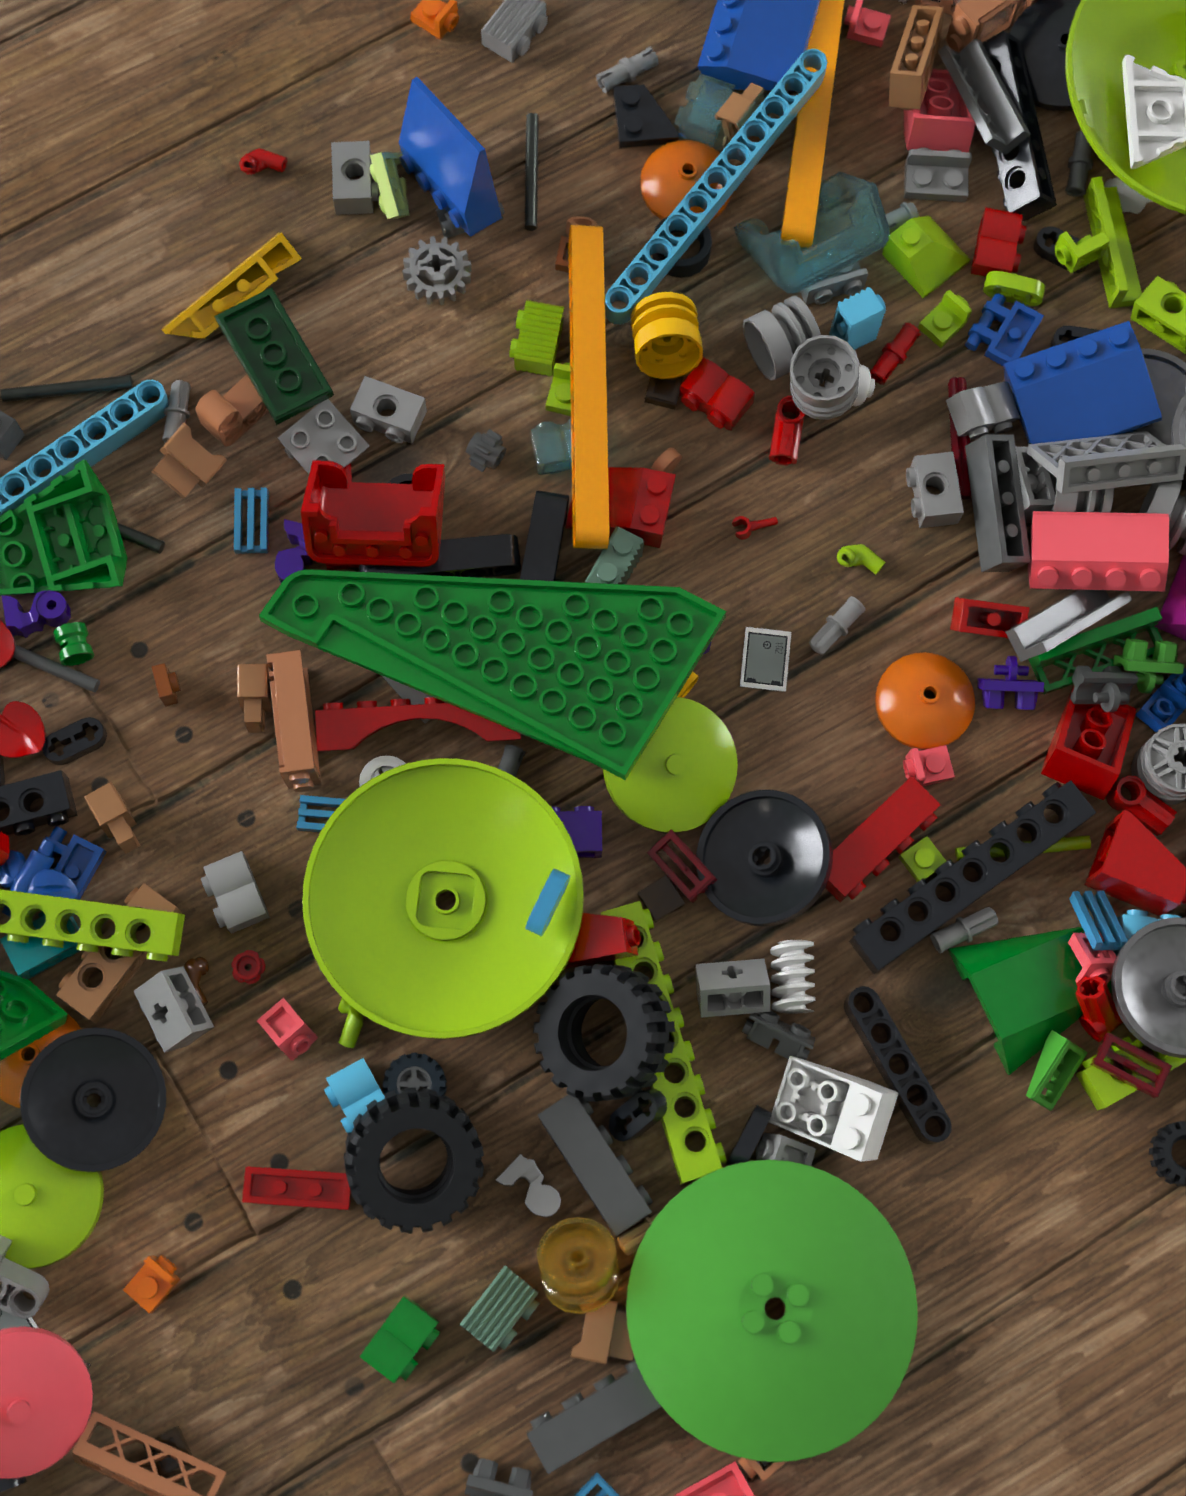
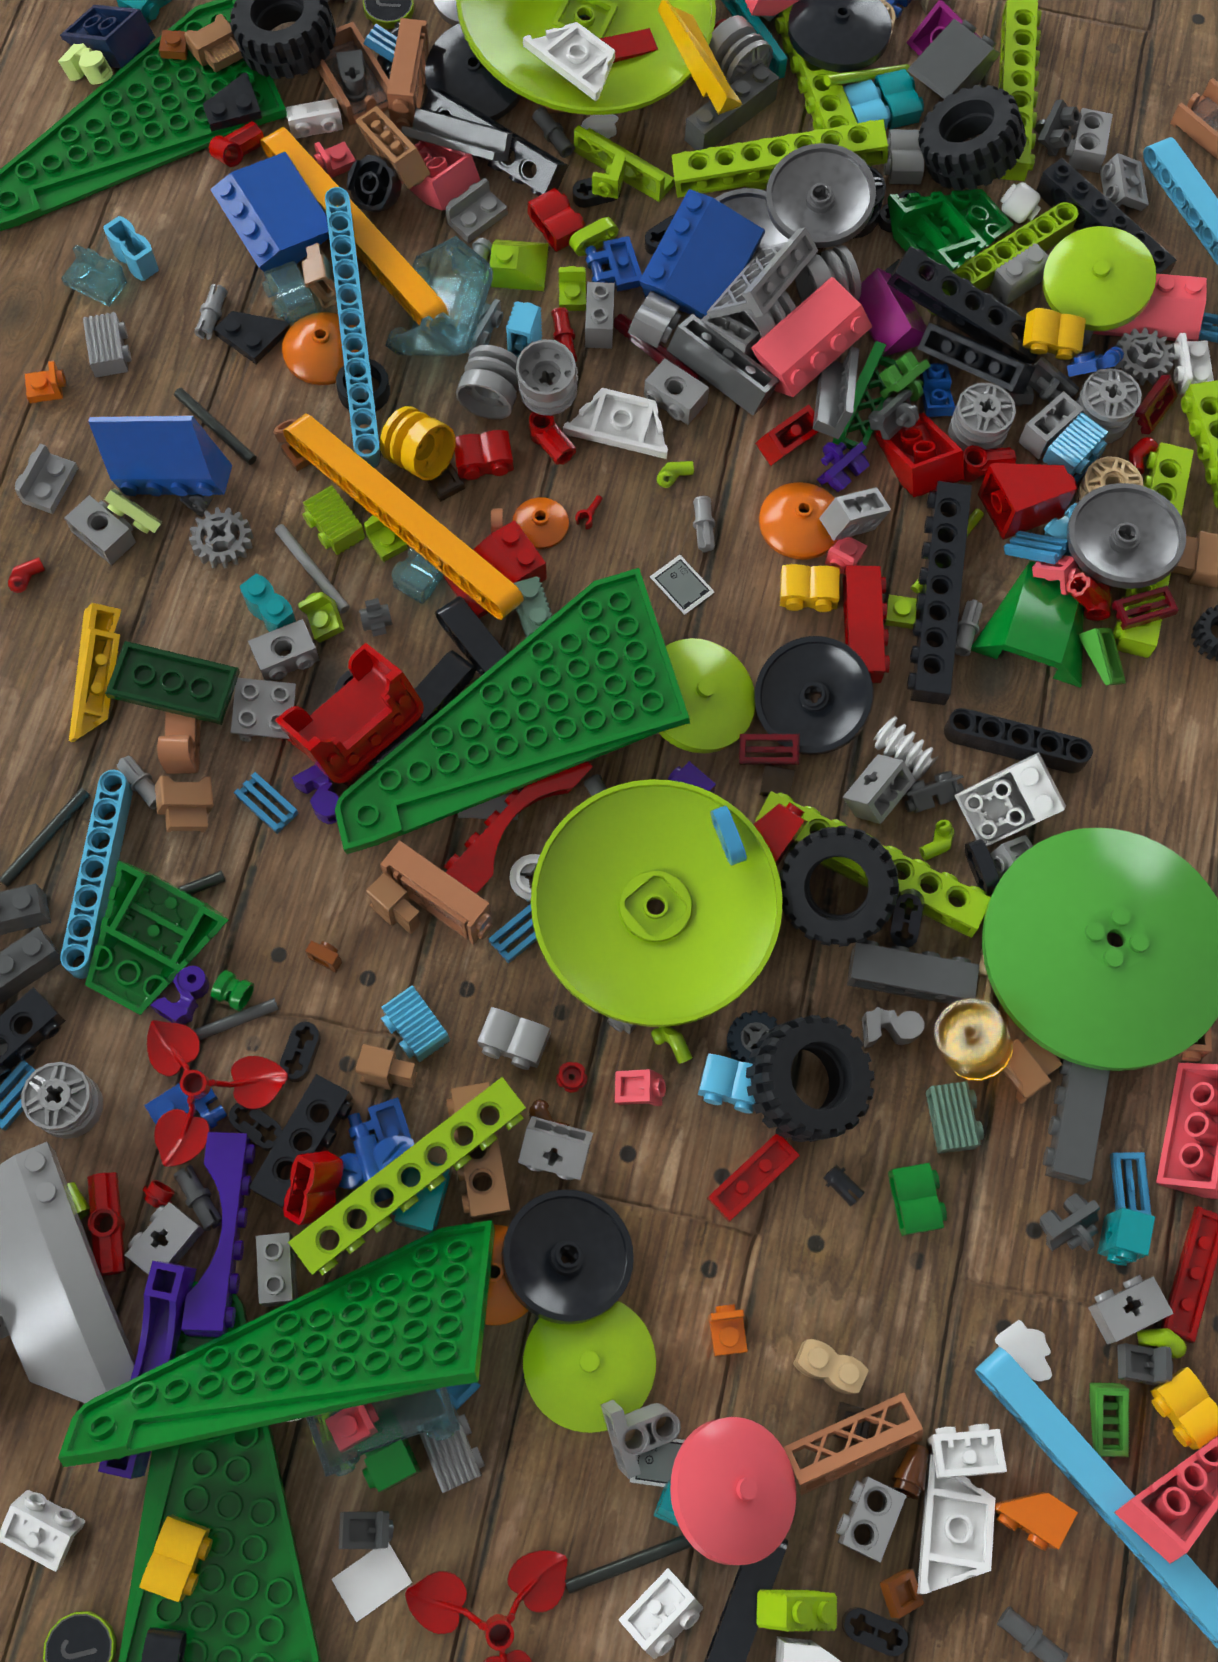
camera: 45 degrees left, 5 degrees down
none -> light grey bracket [15,443,78,514]
none -> teal brick [240,574,296,632]
none -> light grey bar [275,524,350,614]
none -> lime bracket [298,592,345,642]
none -> black cylinder [347,155,402,212]
none -> medium azure brick [381,985,450,1062]
none -> orange dish [513,497,569,549]
none -> white wing [563,388,668,459]
none -> light grey brick [585,282,615,349]
none -> yellow brick [780,564,840,612]
none -> tan brick [793,1339,869,1394]
none -> light grey brick [819,487,891,541]
none -> black pin [823,1164,865,1207]
none -> lime arm [919,820,954,861]

